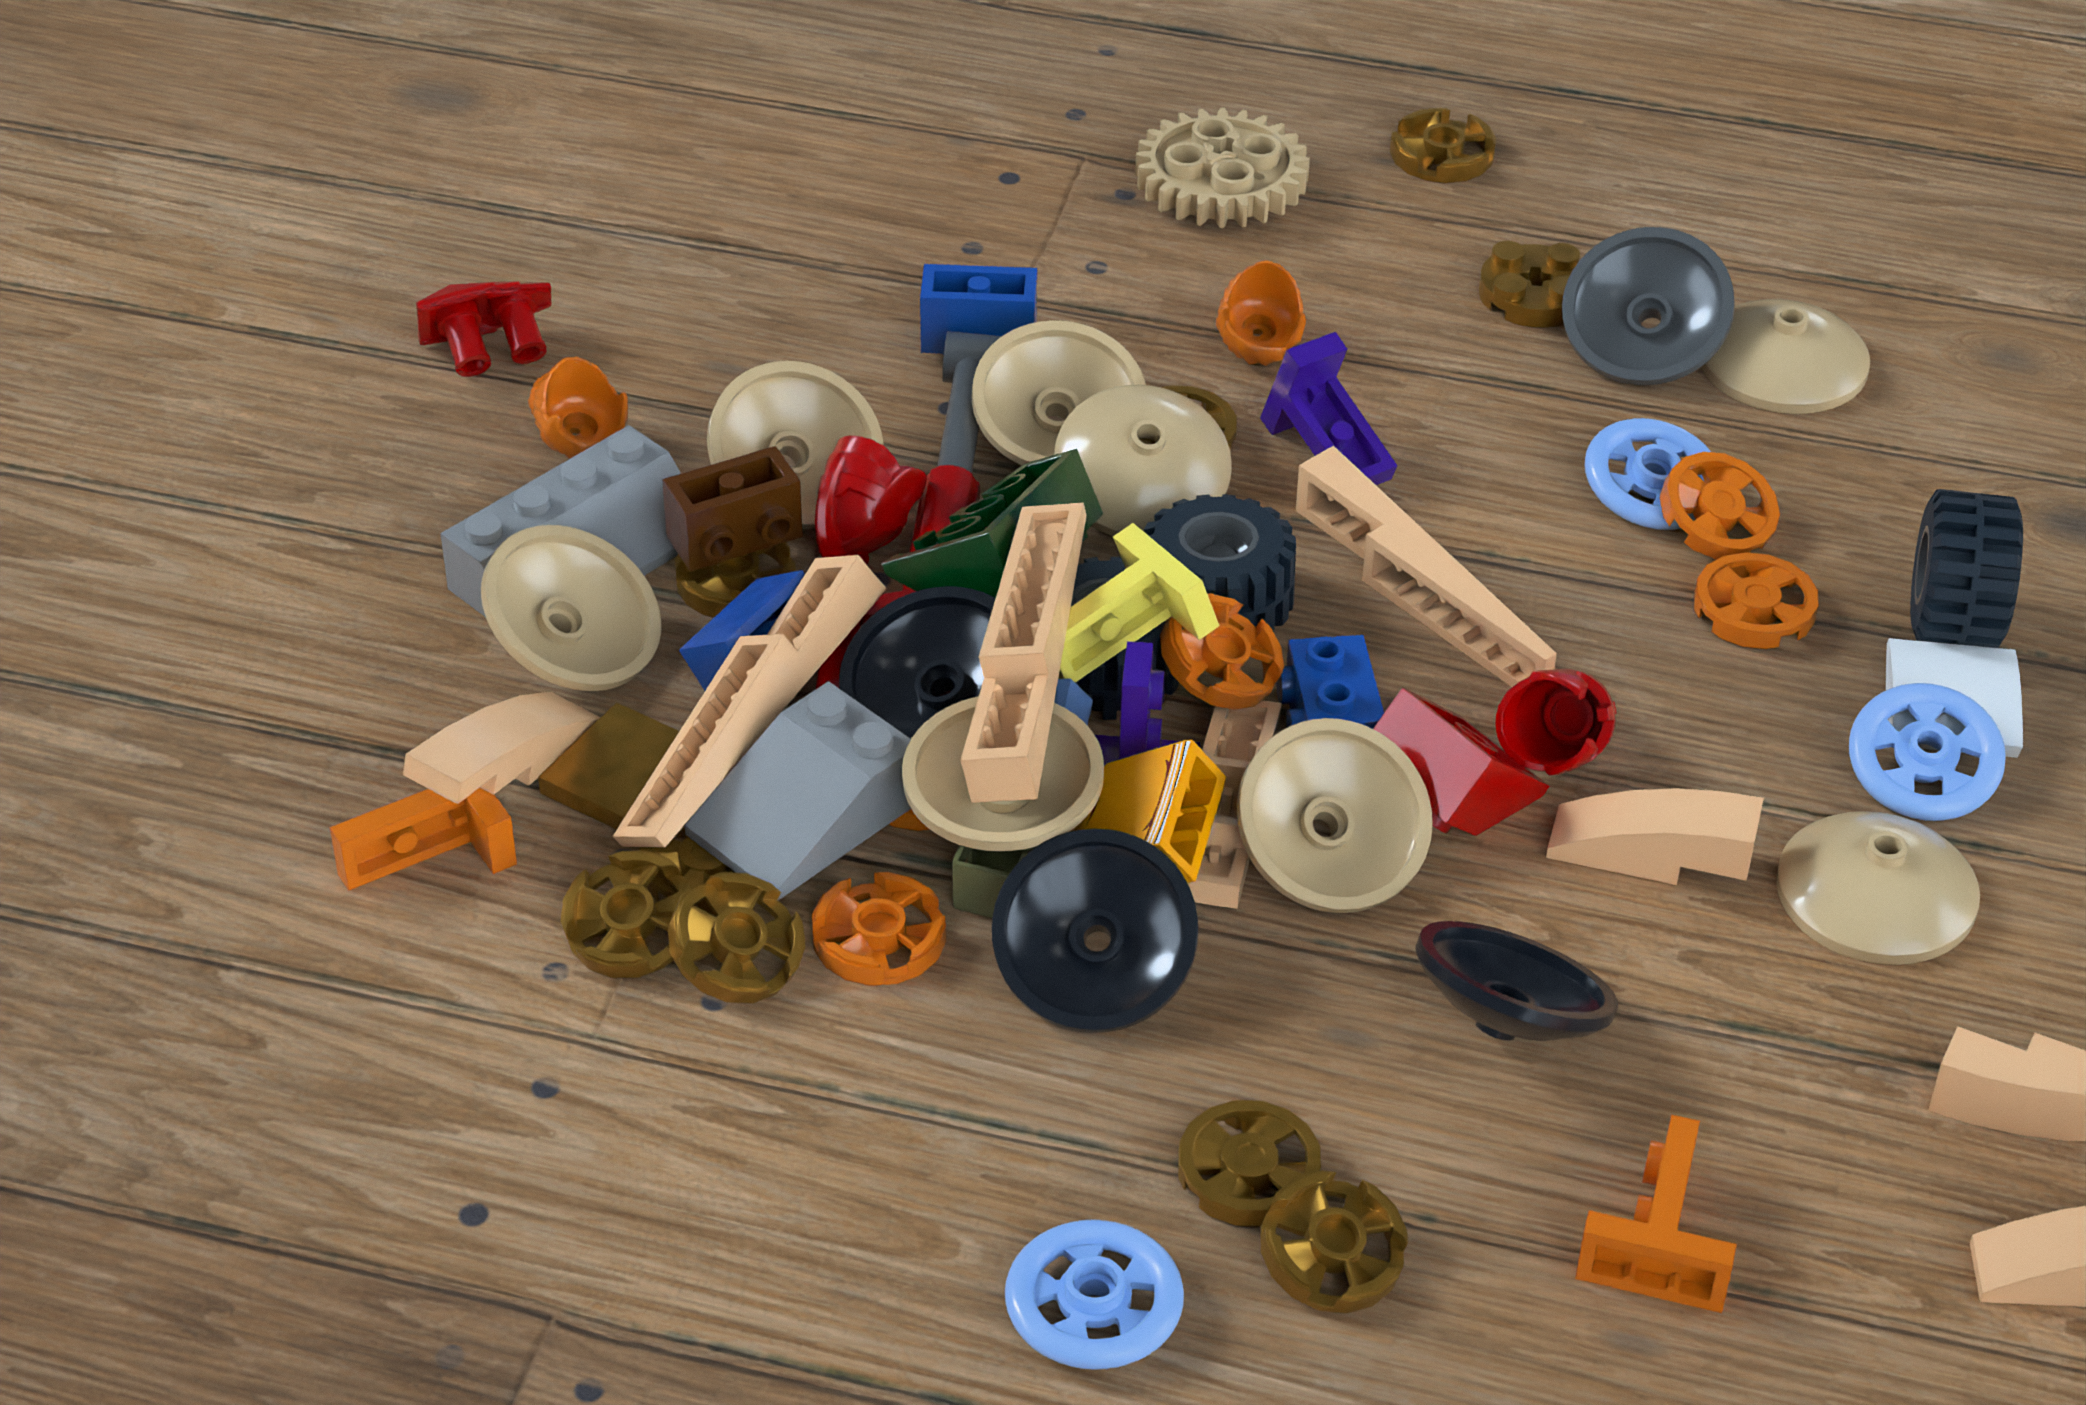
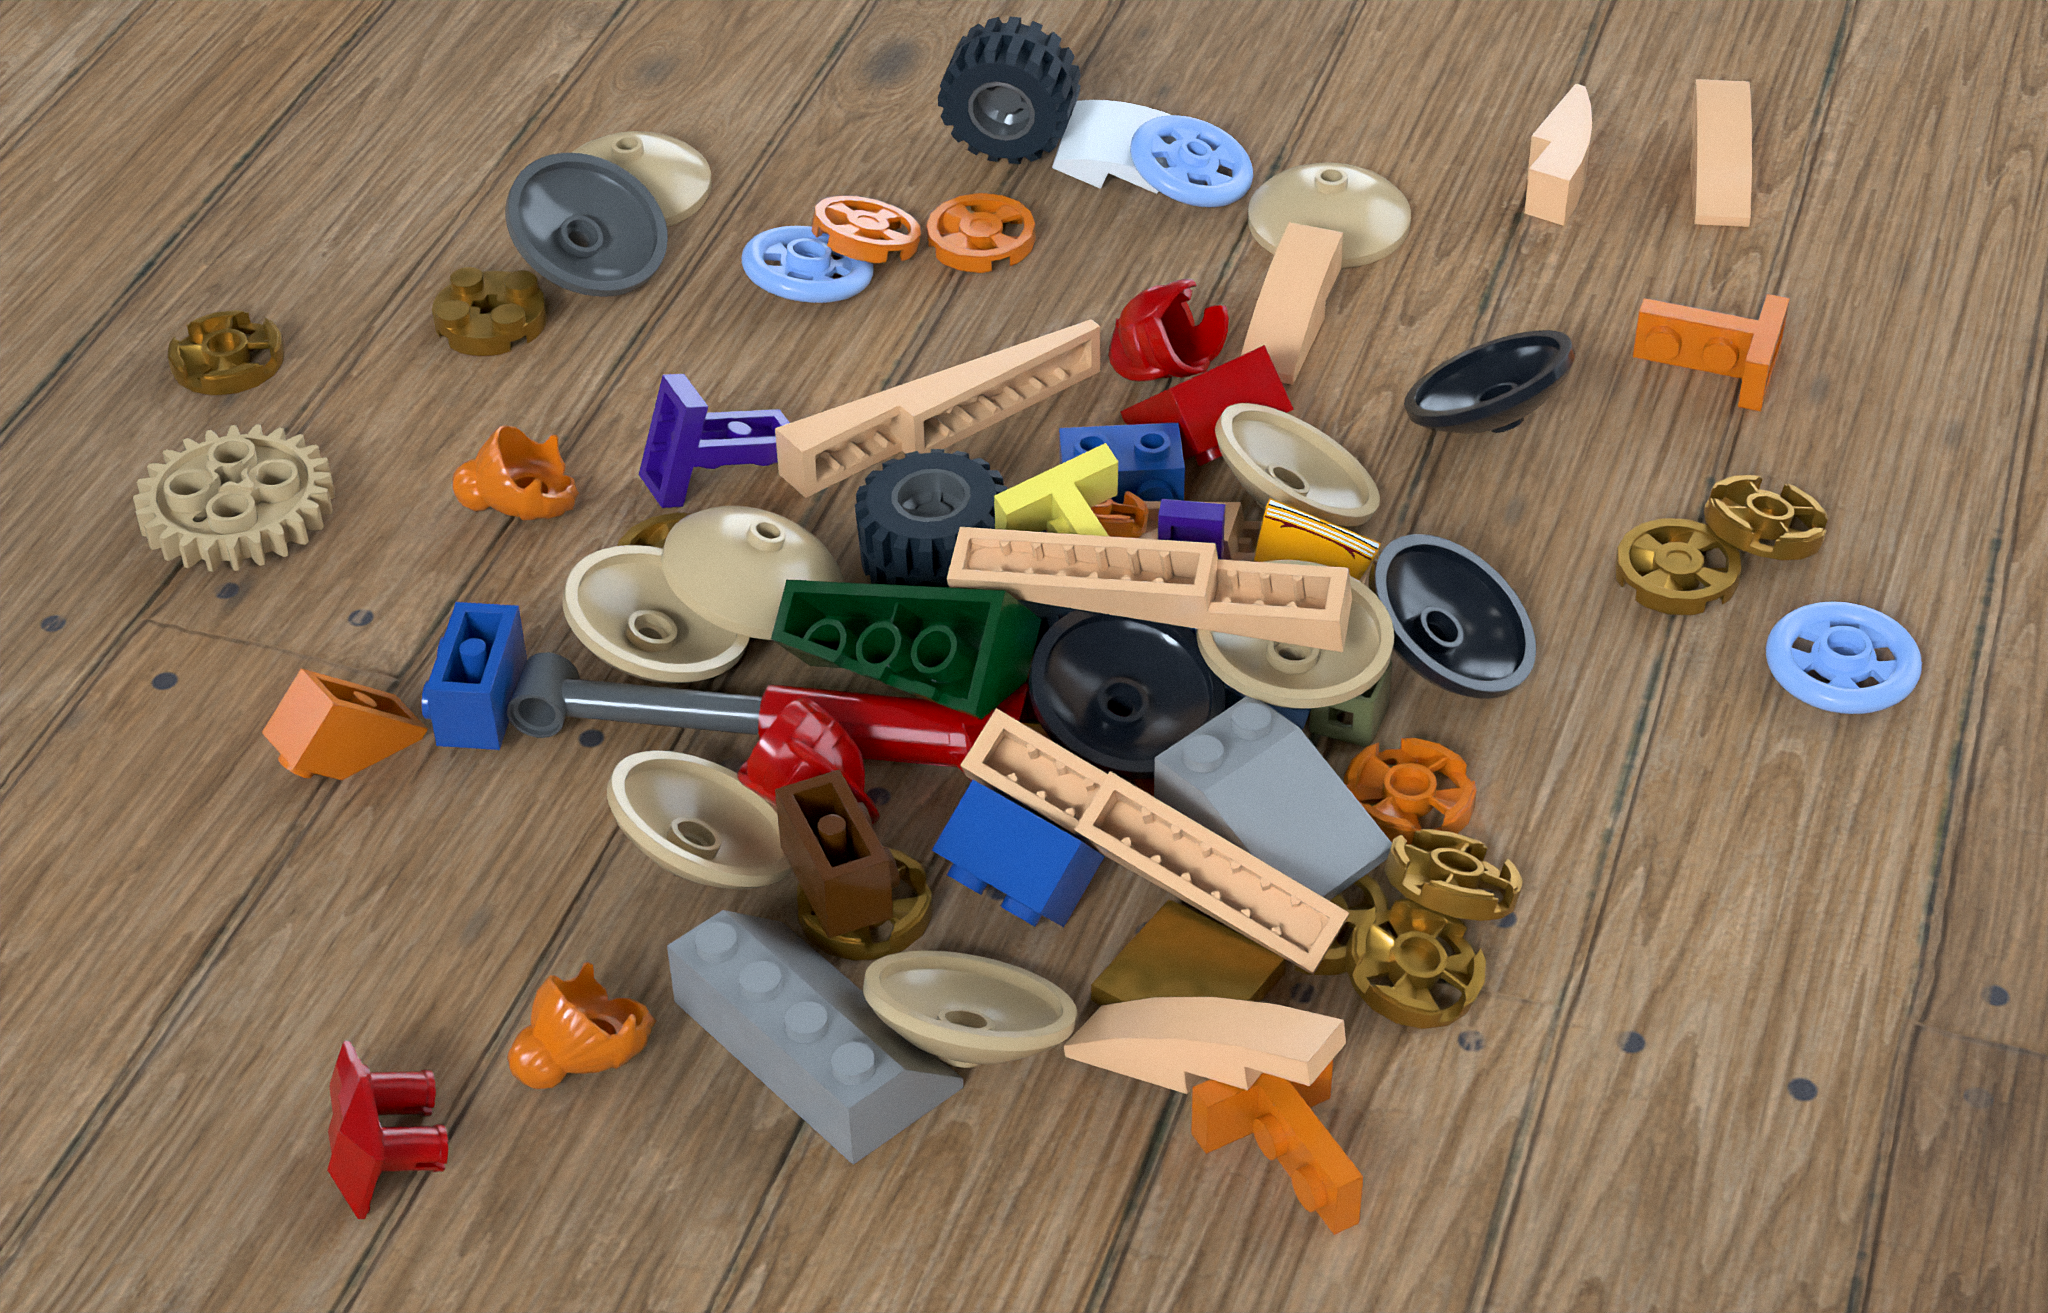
camera: 85 degrees left, 0 degrees up
none -> orange slope [262,668,428,780]

